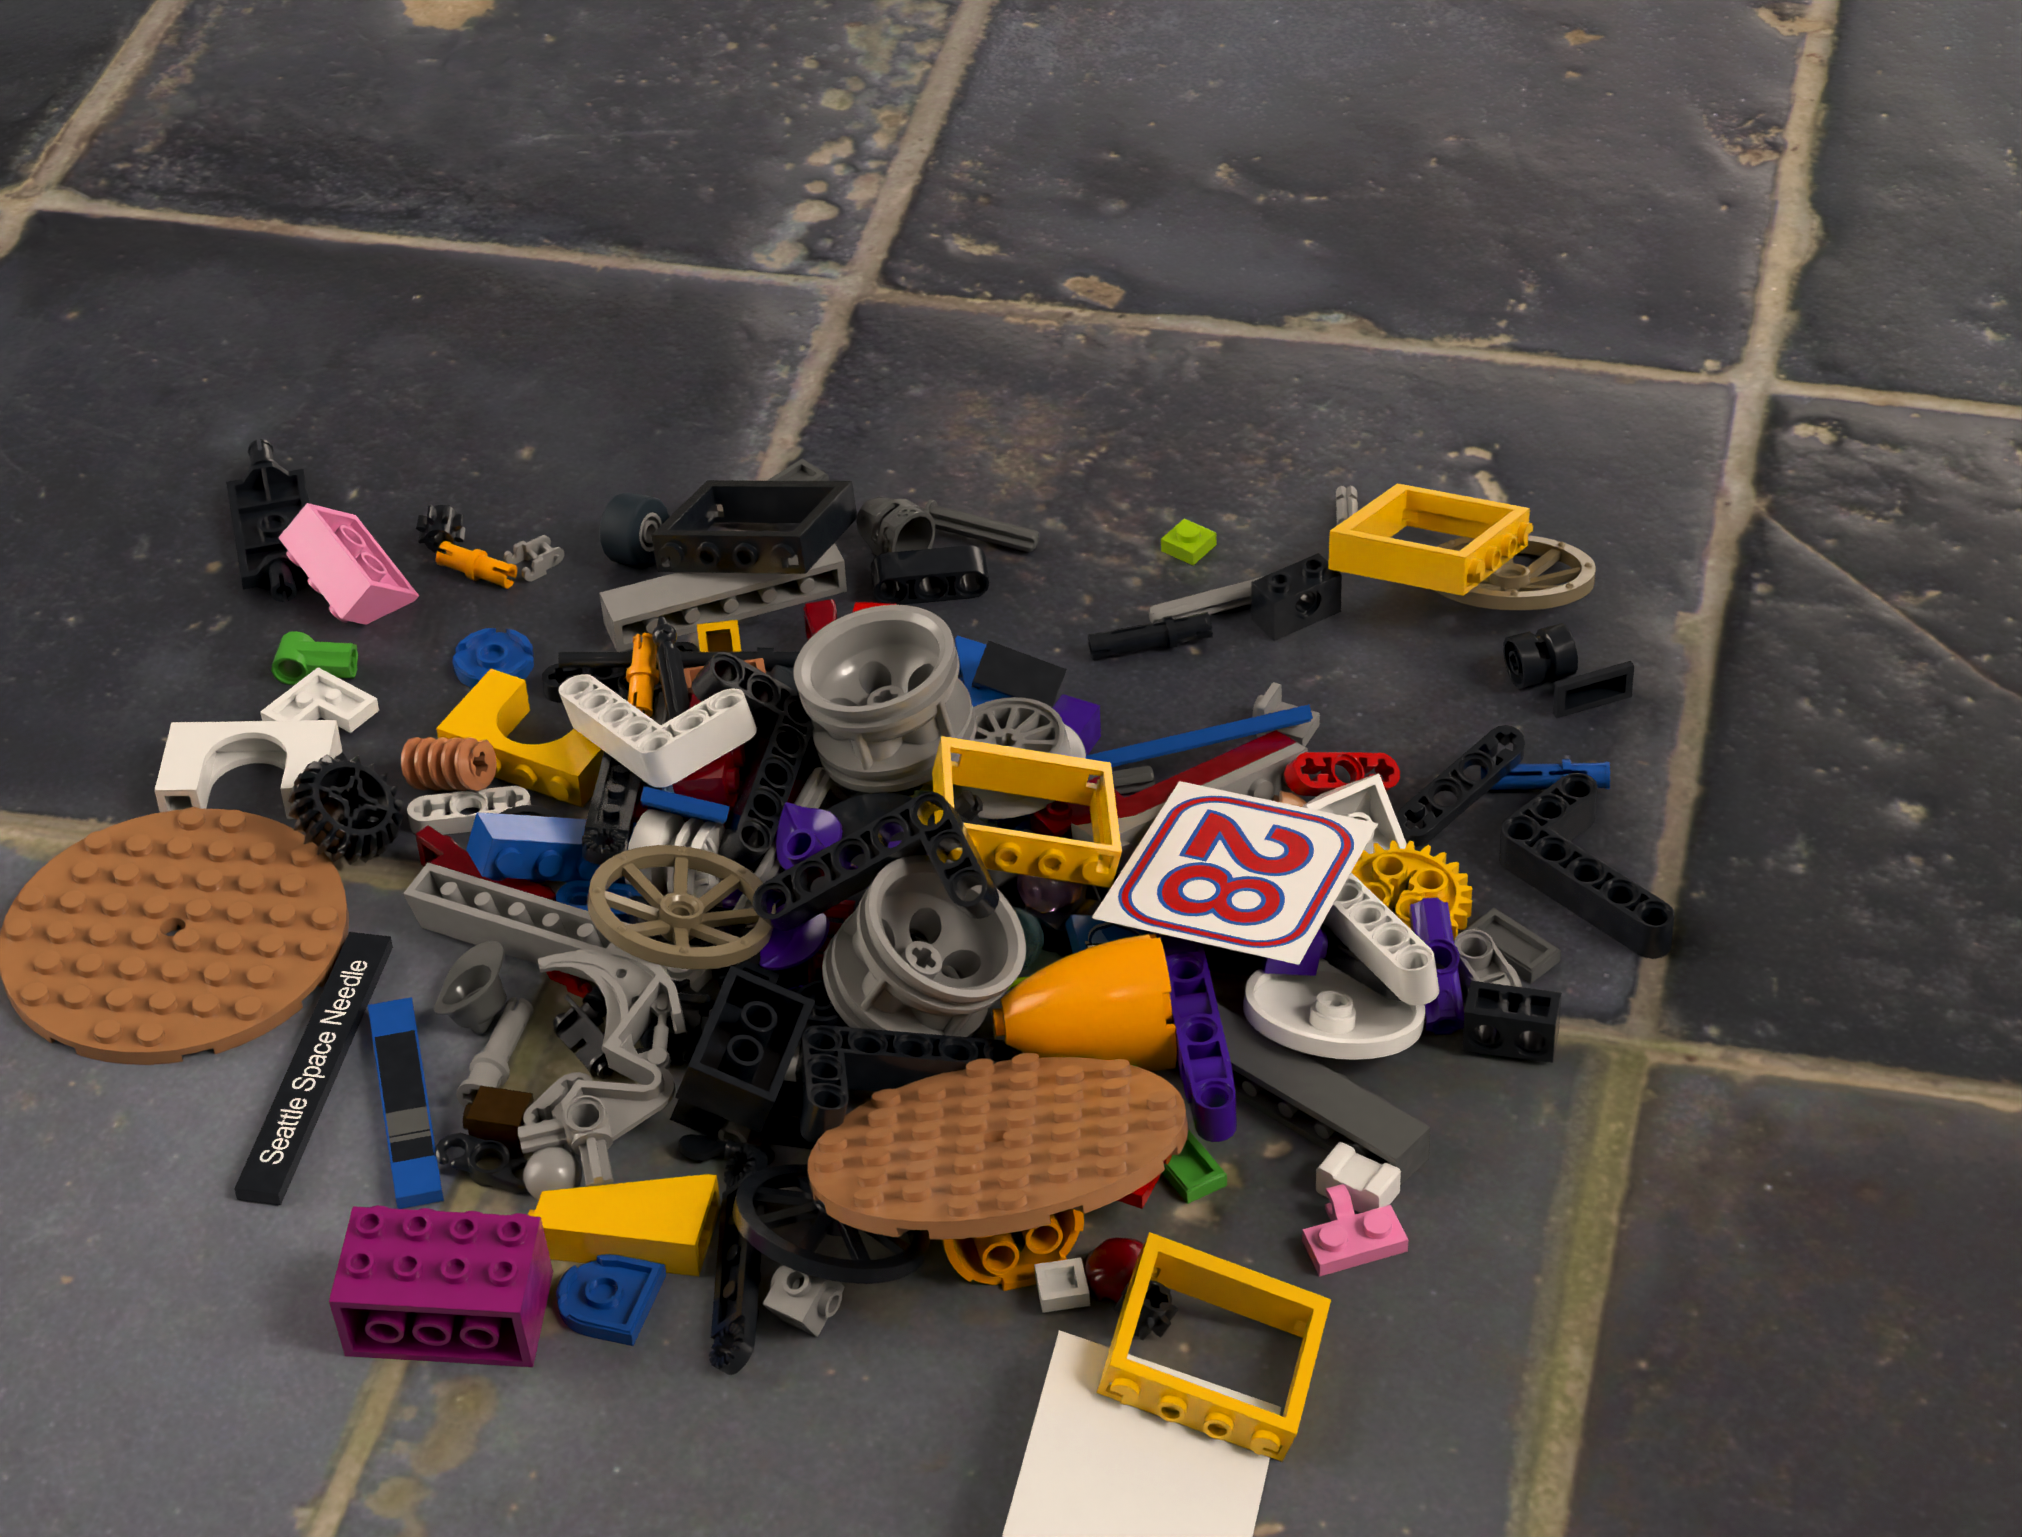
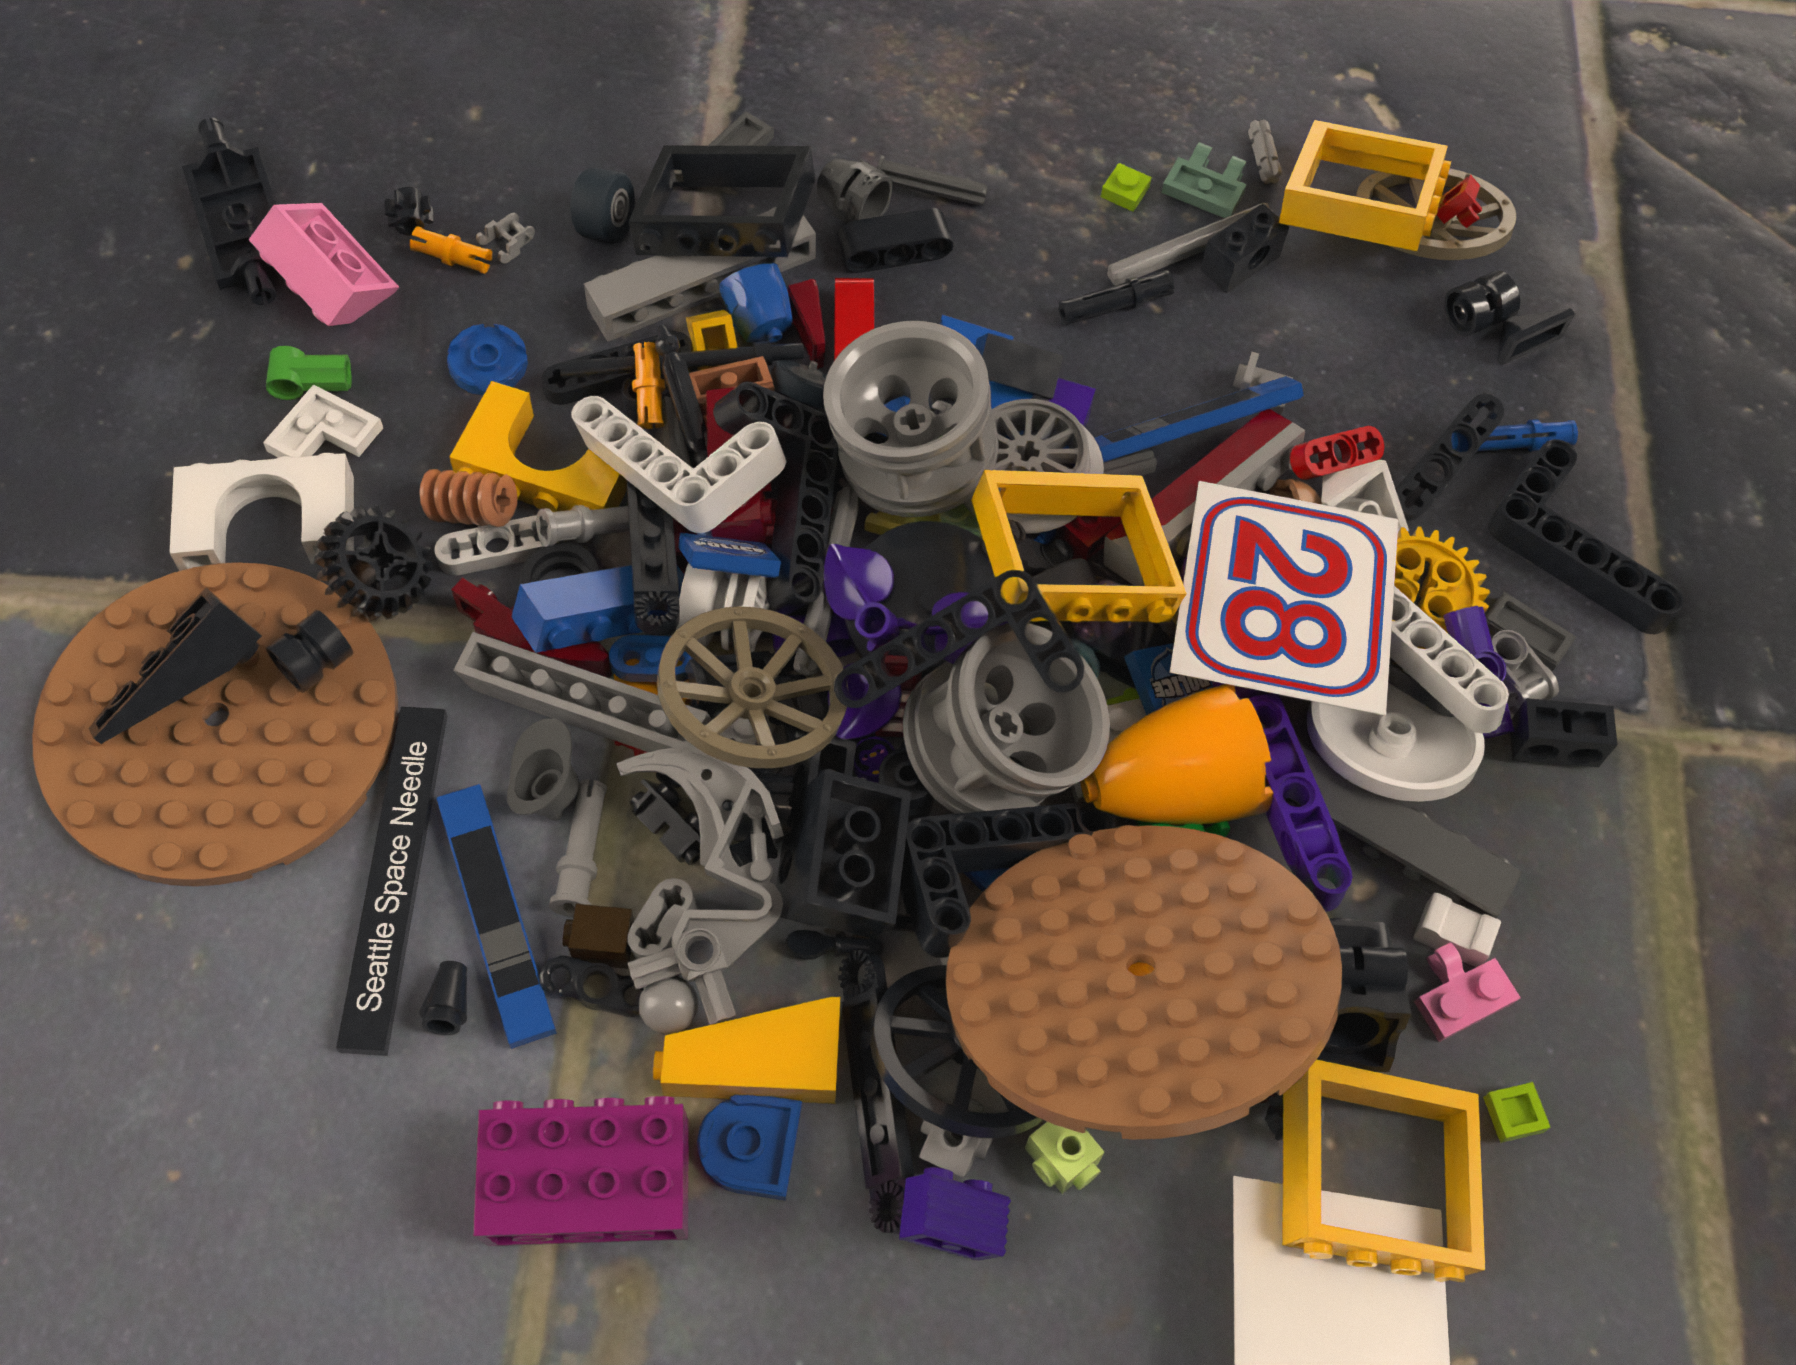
camera: 15 degrees left, 20 degrees up
none -> black wedge [89,587,262,744]
none -> black wheel [266,610,354,693]
none -> black cone [419,961,468,1035]
none -> light grey pin [536,505,629,547]
none -> blue helmet [719,263,793,343]
none -> dark purple brick [899,1167,1011,1260]
none -> yellowish green brick [1025,1122,1105,1194]
none -> sand green plate [1161,142,1247,218]
none -> black piece [1317,918,1411,1072]
none -> red tile [1436,175,1482,228]
none -> lime plate [1483,1082,1551,1143]

